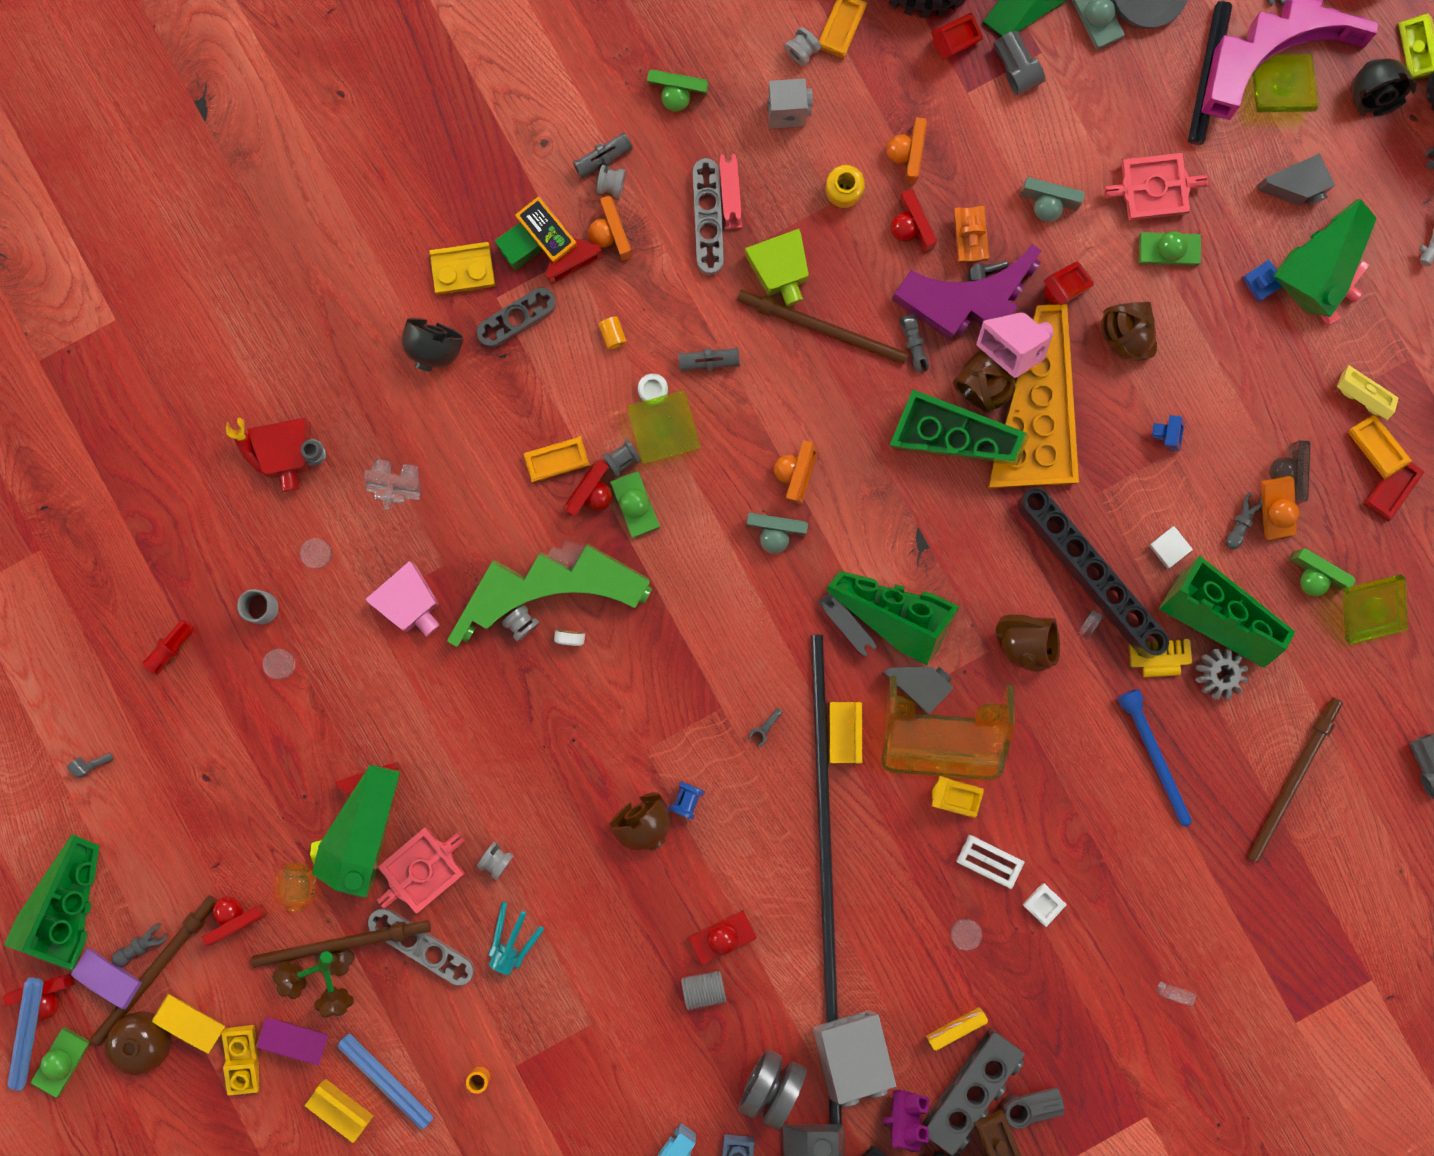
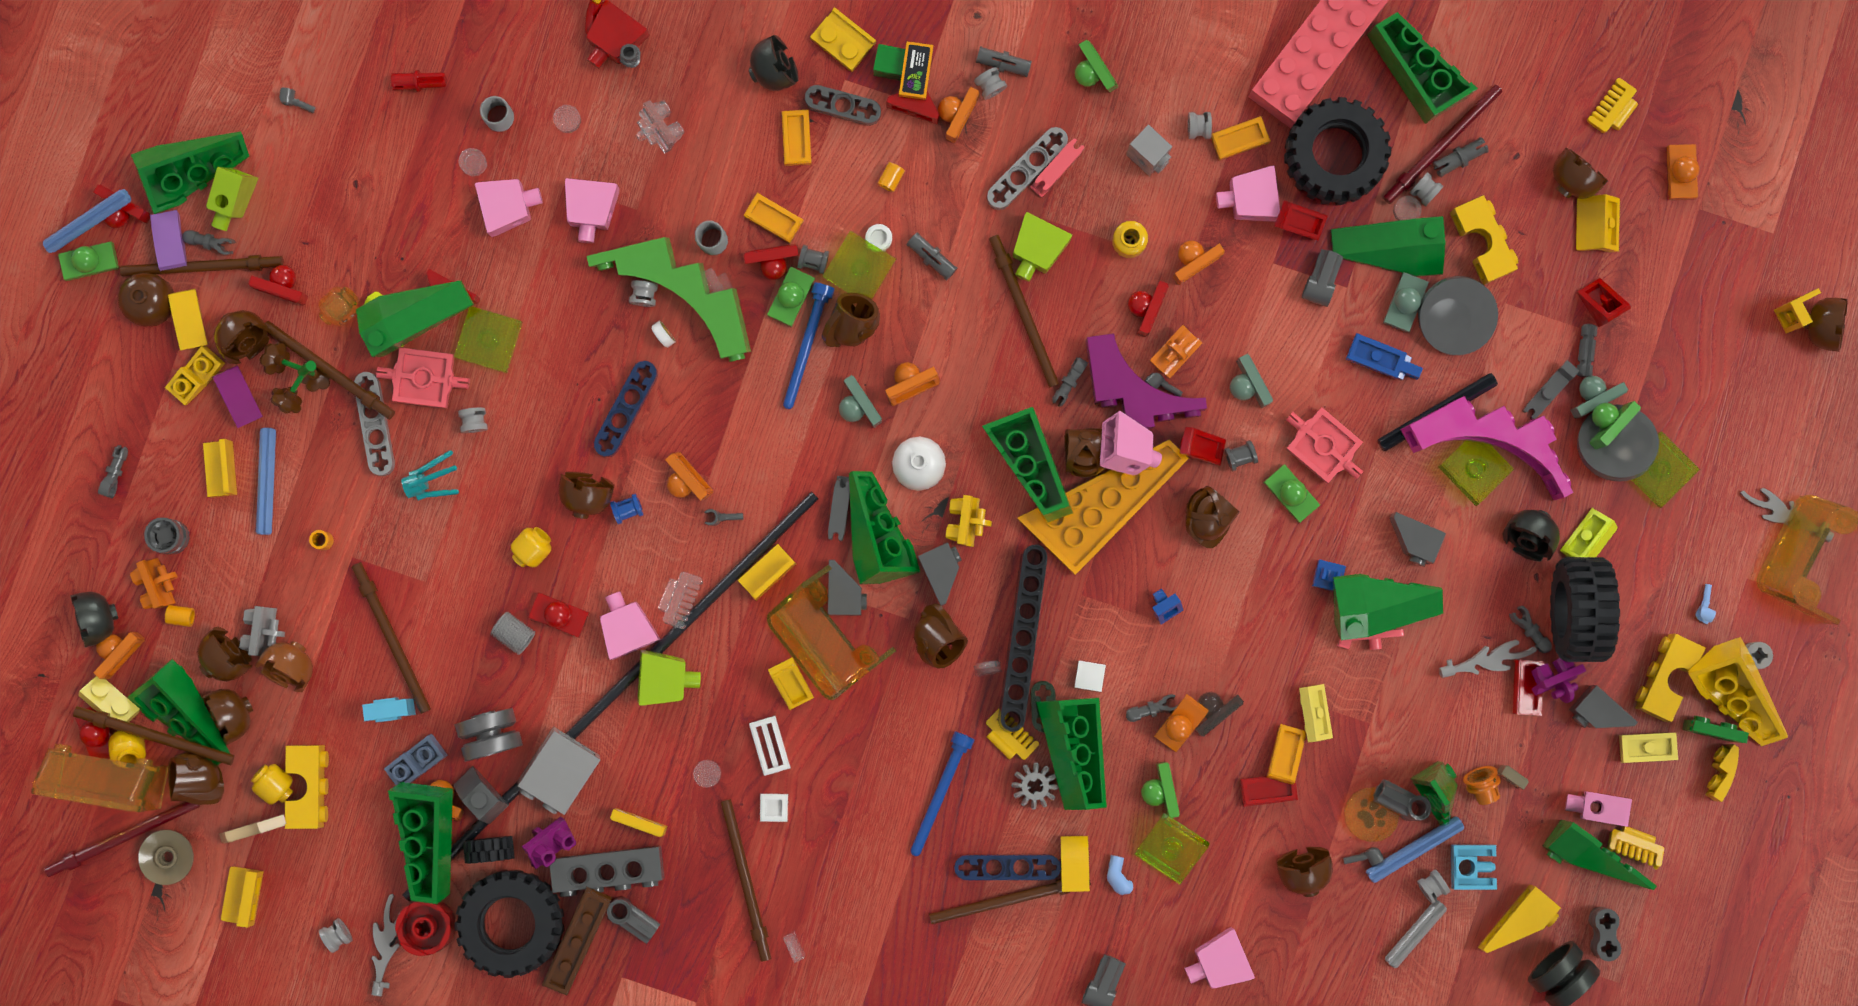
camera: 50 degrees right, 0 degrees up
none -> lime torso [206,167,258,231]
none -> reddish brown cylinder [214,310,271,364]
none -> reddish brown bar [352,562,431,714]
none -> clear neon green plate [454,306,523,373]
none -> bright pink torso [475,179,543,237]
none -> yellow head [511,527,551,567]
none -> dark blue beam [594,361,658,457]
none -> bright pink torso [600,592,661,660]
none -> lime torso [637,650,701,705]
none -> clear piece [658,572,703,629]
none -> orange tile [665,452,714,501]
none -> light grey piece [695,221,728,255]
none -> reddish brown bar [721,799,771,962]
none -> light orange tile [782,110,812,166]
none -> blue piece [783,282,835,409]
none -> reddish brown helmet [822,293,880,347]
none -> white cylinder [892,436,946,491]
none -> dark grey slope [918,543,962,606]
none -> yellow hips [946,495,992,547]
none -> dark blue beam [954,854,1061,880]
none -> clear green beam [1030,681,1056,733]
none -> yellow slope [1061,836,1090,892]
none -> light blue arm [1107,855,1133,895]
none -> bright pink torso [1216,166,1280,221]
none -> dark grey bush [1224,440,1258,472]
none -> blue hinge [1346,333,1423,380]

